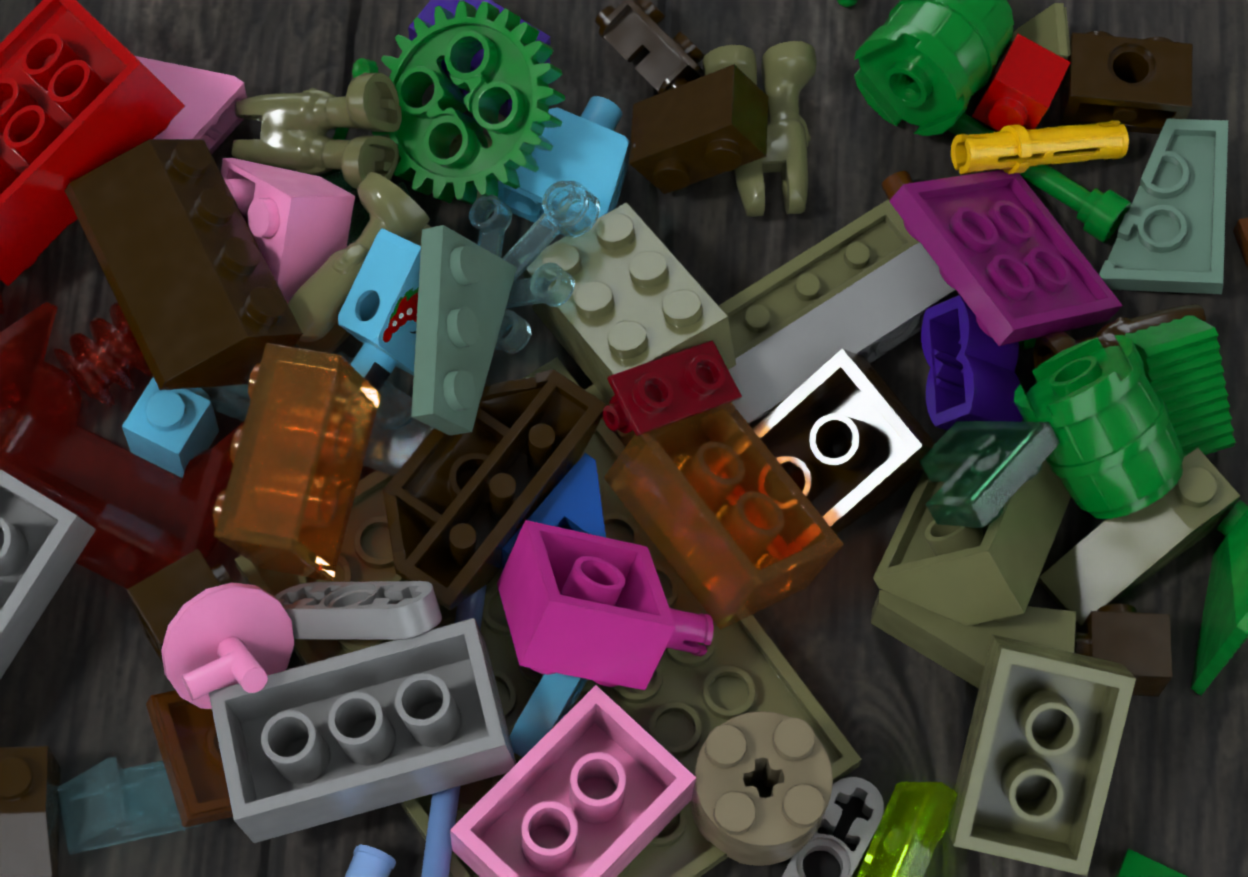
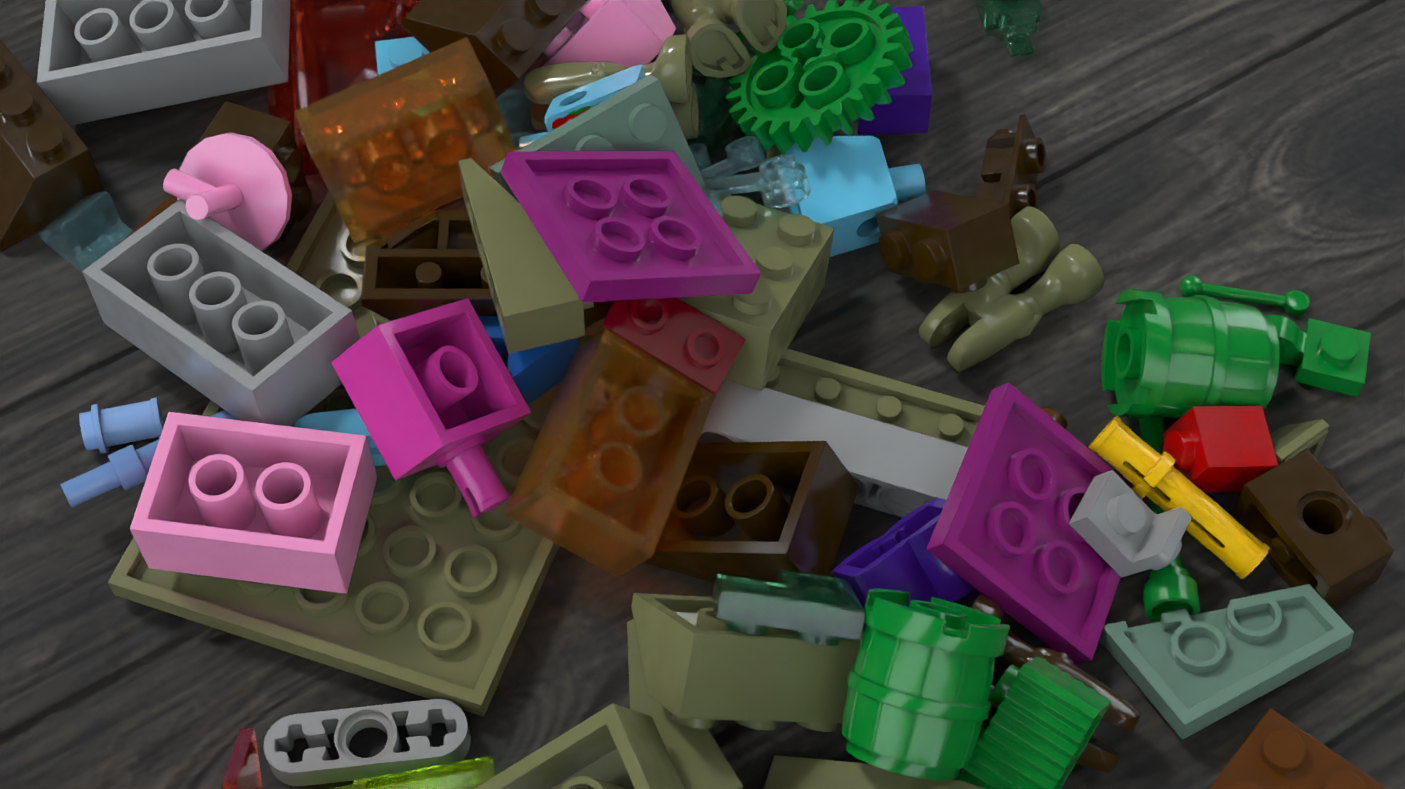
camera: 60 degrees right, 10 degrees down
light grey beam [275,581,442,640] -> none
dark tan brick [690,711,833,866] -> none
none -> olive slope [458,158,594,354]
none -> magenta plate [500,151,761,302]
none -> light grey bracket [1069,470,1192,578]

